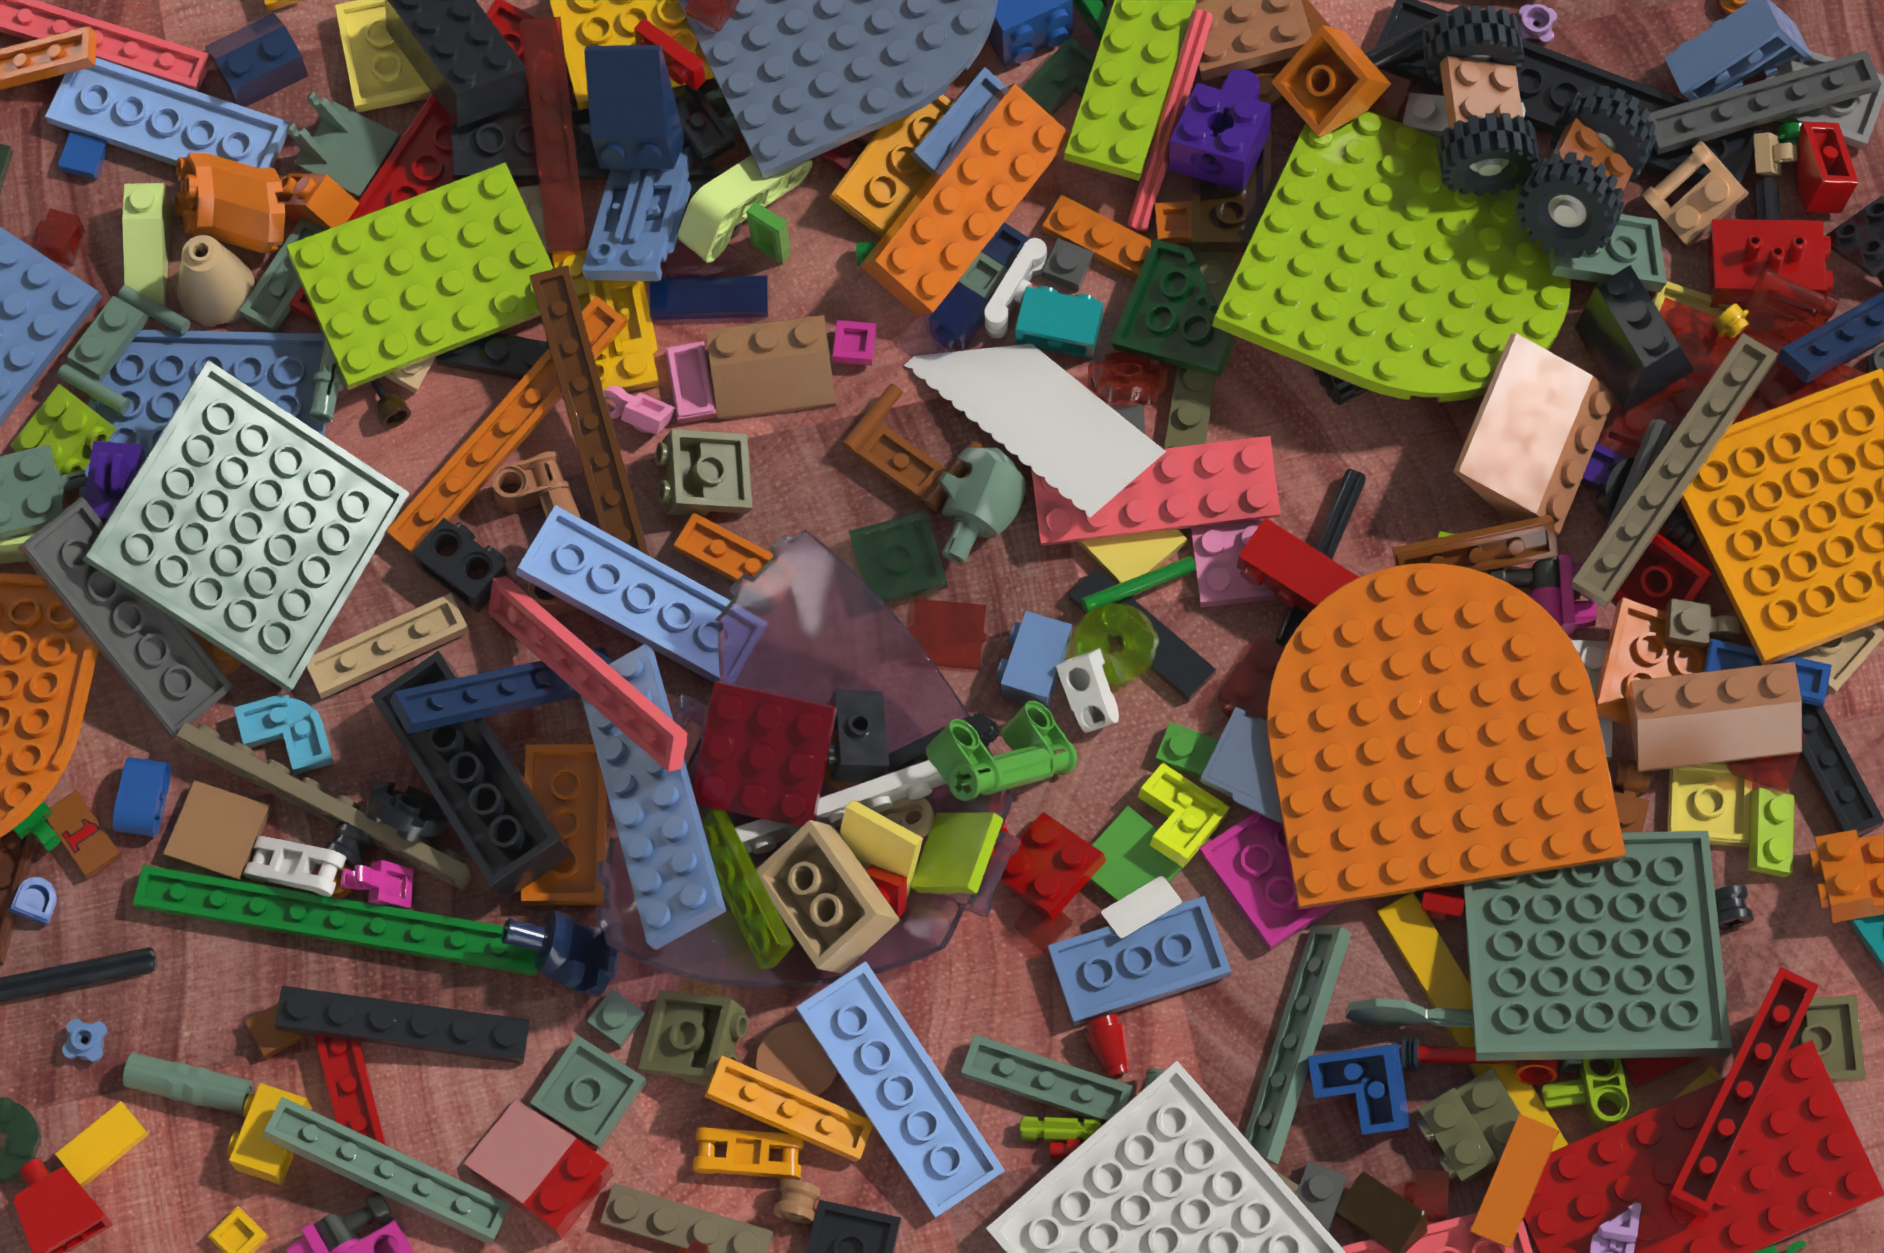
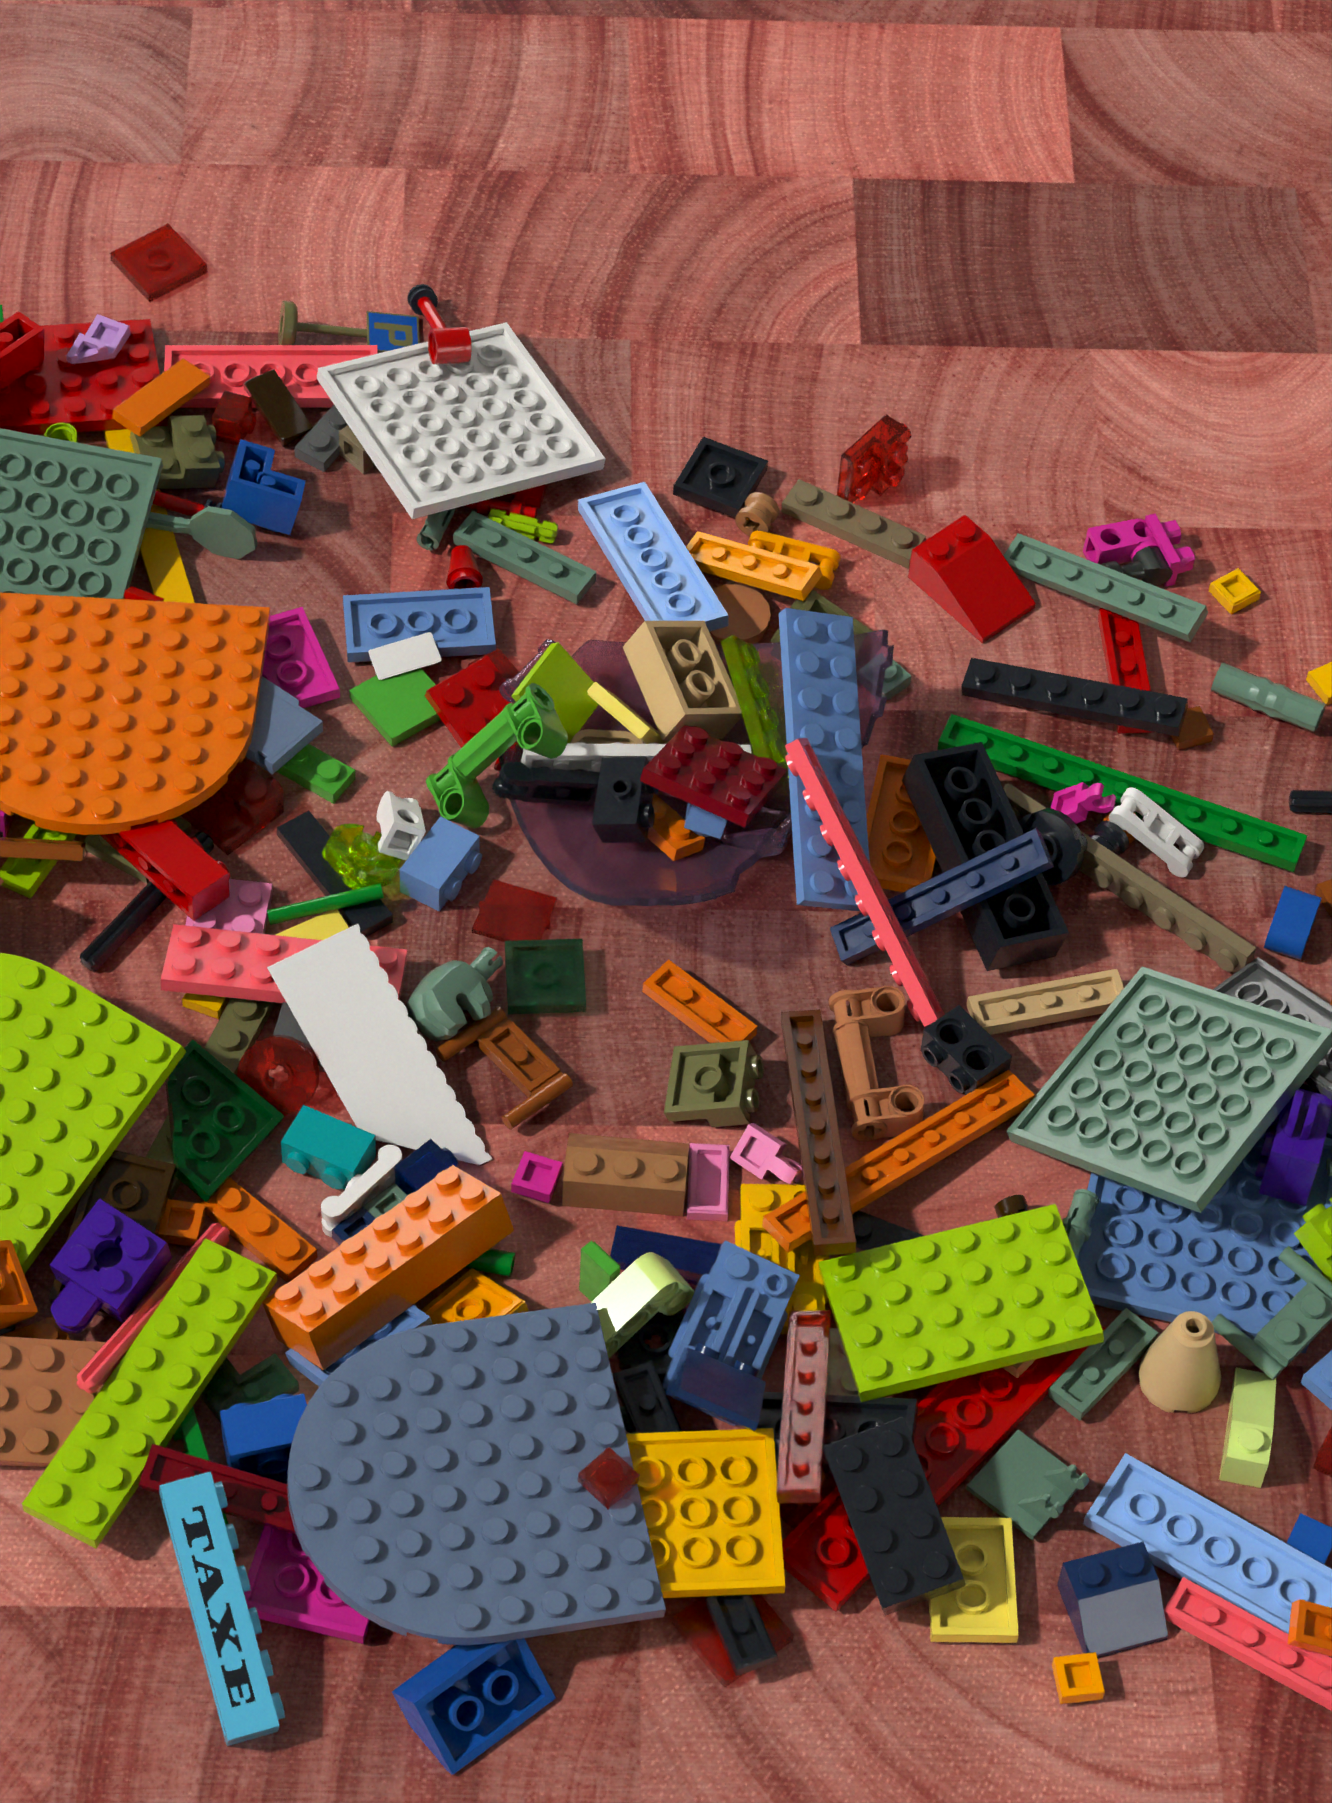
camera: 175 degrees left, 15 degrees down
medium nougat tile [163,780,272,882] -> none
orange brick [174,153,285,253] -> none
yellow brick [227,1083,313,1186] -> none
medium azure plate [234,695,334,775] -> none
orange slope [275,173,359,230] -> none
dark blue piece [501,910,620,997] -> none
light blue plate [516,505,768,684] -> none
sand green plate [530,1035,647,1150] -> none
red plate [634,18,706,91] -> none
red plate [865,864,907,918] -> none
dark grey plate [1042,238,1094,291] -> none
neon yellow plate [1138,763,1230,868] -> none
sand green plate [1244,926,1351,1165] -> none

